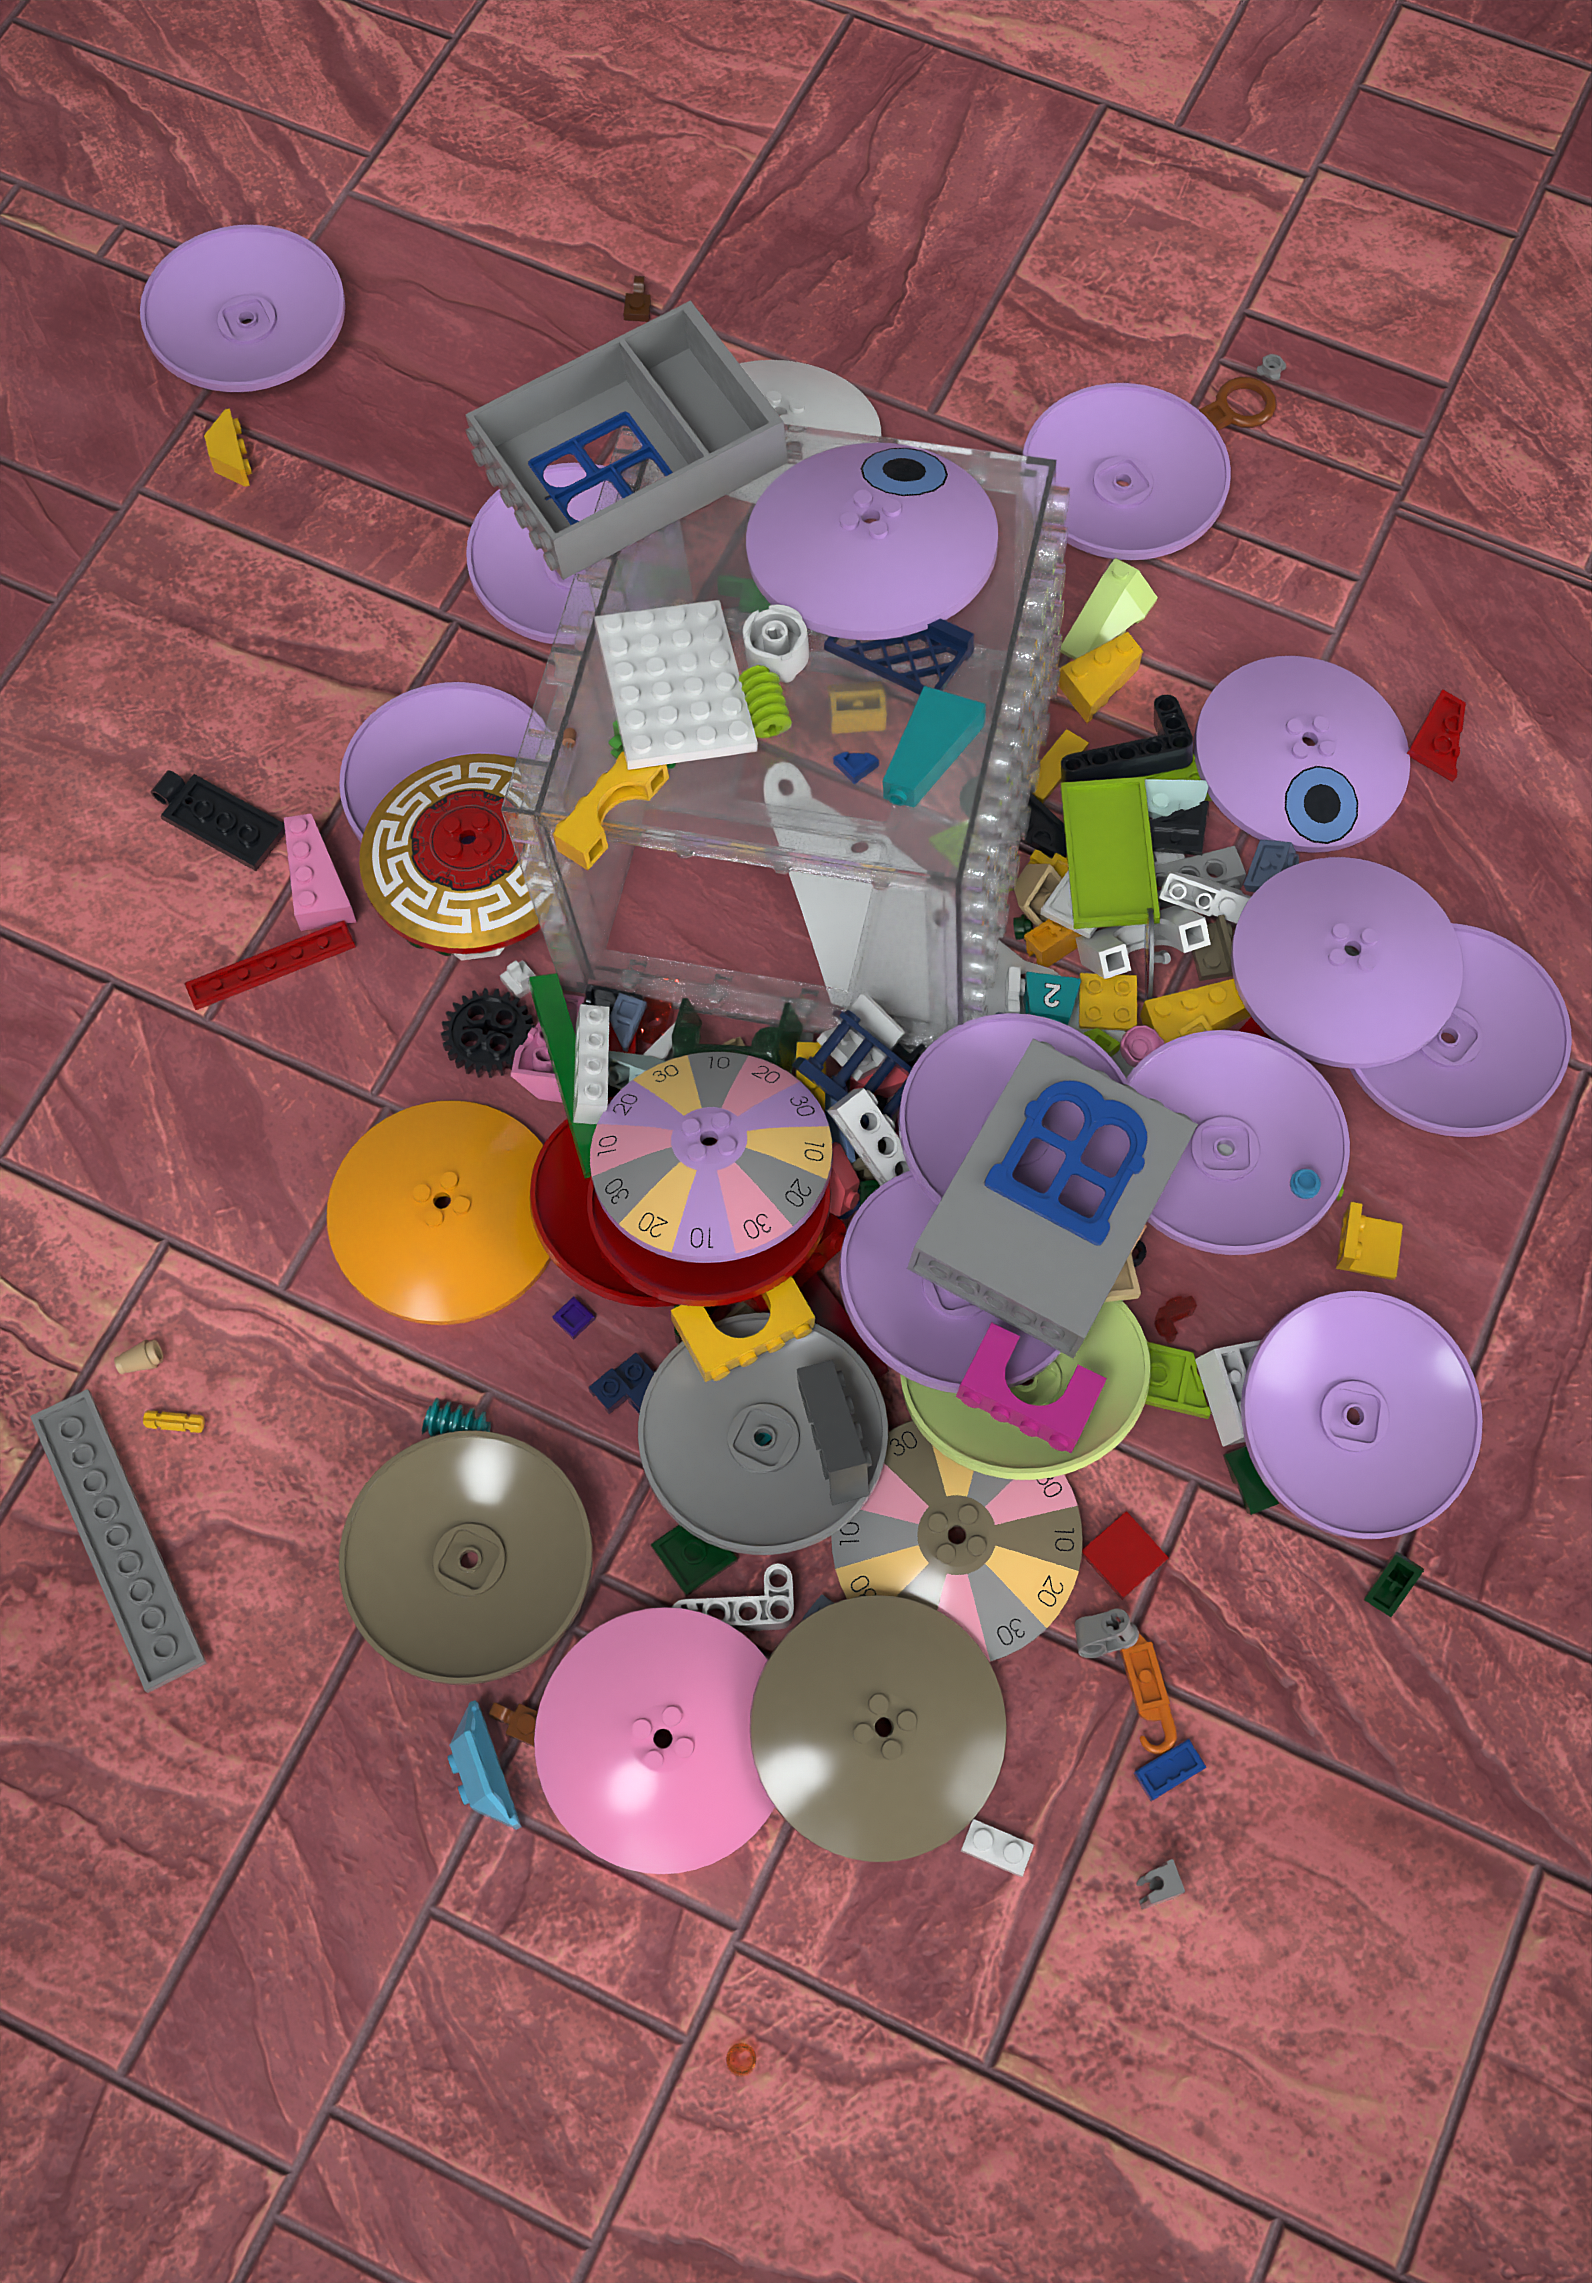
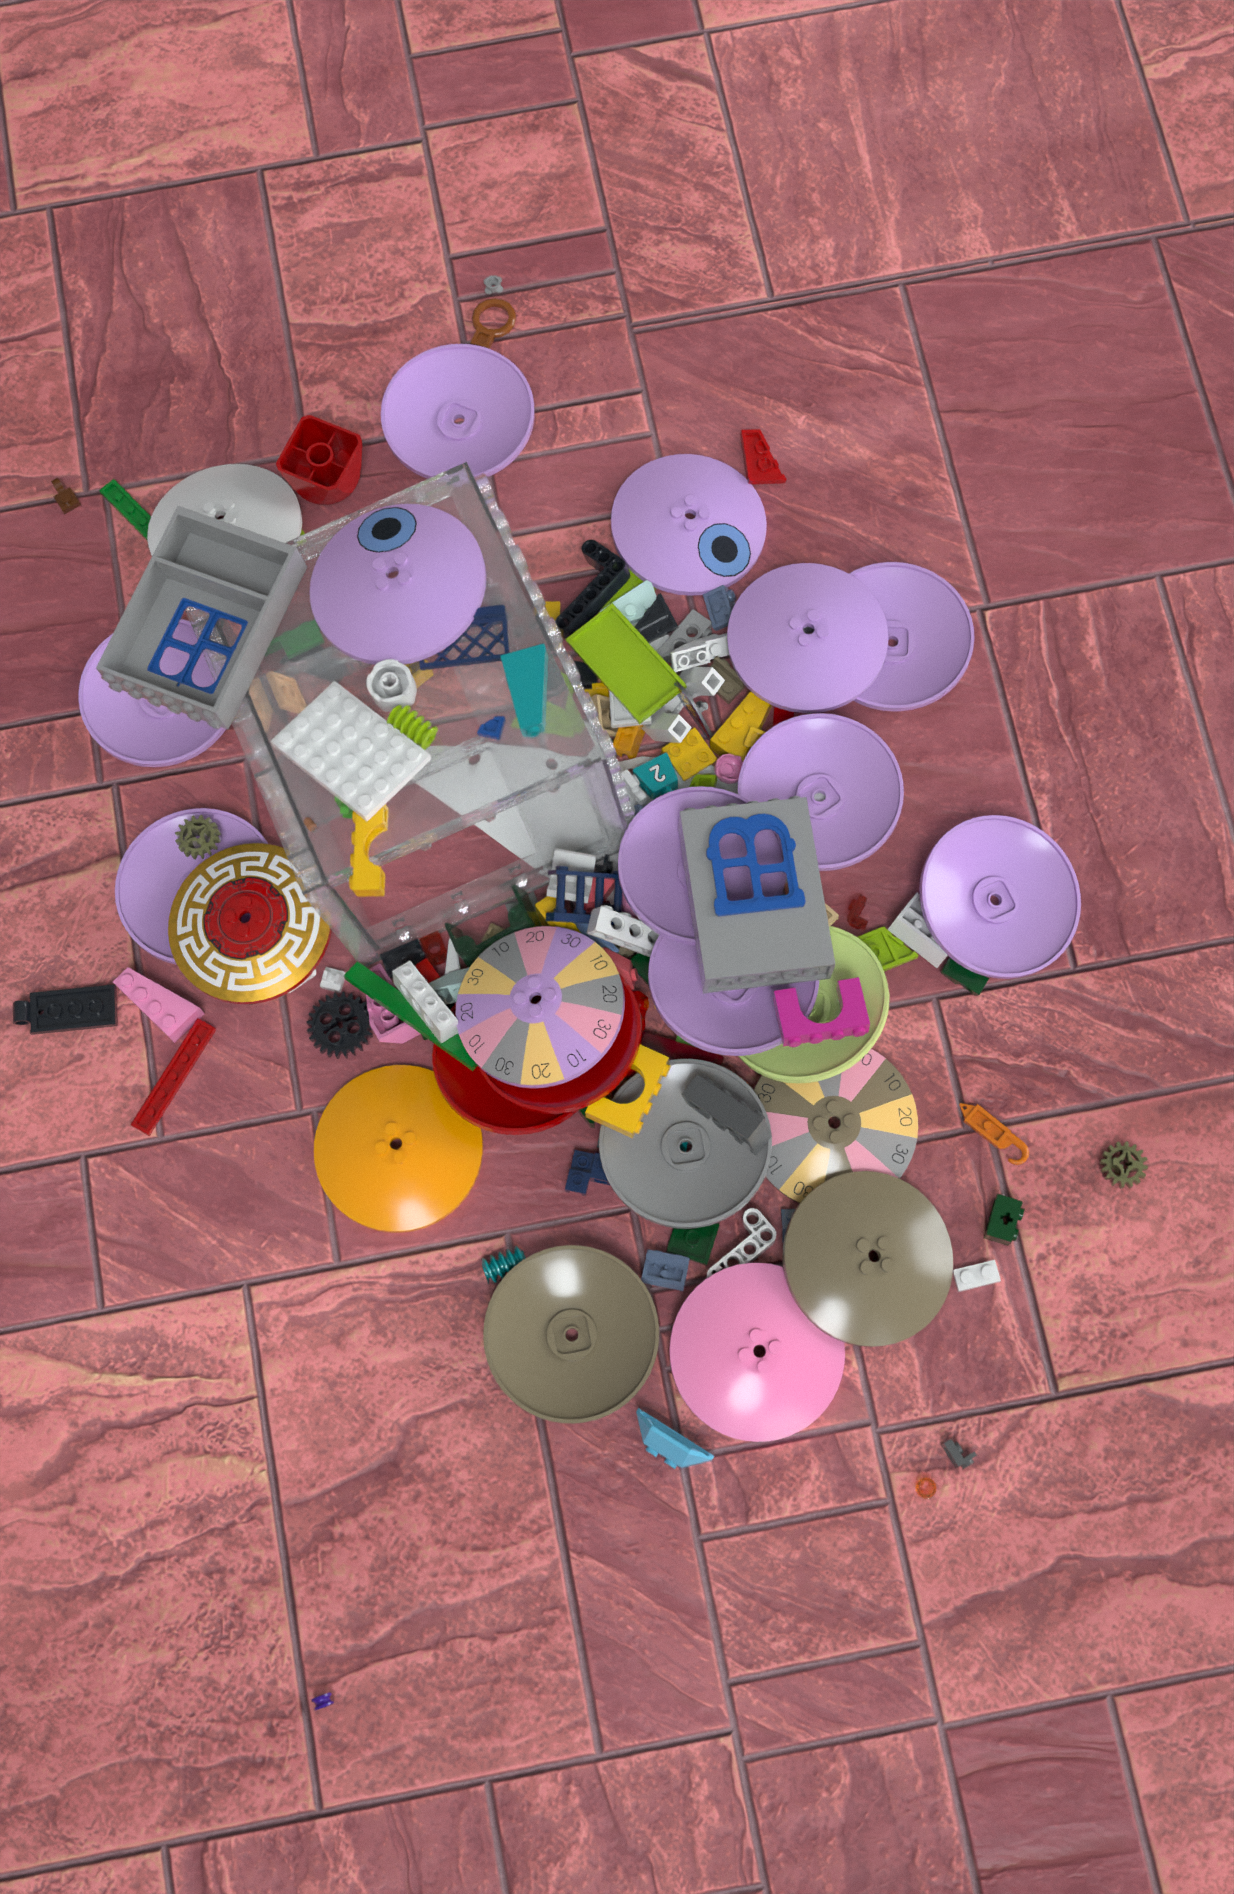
camera: 30 degrees left, 5 degrees up
light grey plate [30,1389,207,1693] -> none
tan cone [114,1340,163,1374] -> none
yellow axle [143,1410,205,1433] -> none
dark orange plate [489,1702,538,1748] -> none
dark purple tile [552,1296,595,1340] -> none
sand blue tile [609,993,647,1052] -> none
yellow wedge [1057,632,1143,724] -> none
yellowish green wedge [1059,558,1158,660] -> none
light grey piece [1074,1609,1139,1658] -> none
red tile [1082,1511,1169,1600] -> none
blue plate [1134,1739,1206,1801] -> none
light grey hinge [1136,1859,1185,1910] -> none
dark azure plate [1290,1169,1321,1199] -> none
yellow bracket [1336,1202,1403,1280] -> none
dark green slope [1364,1552,1424,1617] -> none
none -> olive gear [175,815,221,860]
none -> red piece [276,415,362,505]
none -> sand blue bracket [641,1250,689,1291]
none -> dark grey bracket [941,1439,977,1469]
none -> dark green brick [984,1194,1025,1246]
none -> olive gear [1100,1141,1148,1189]

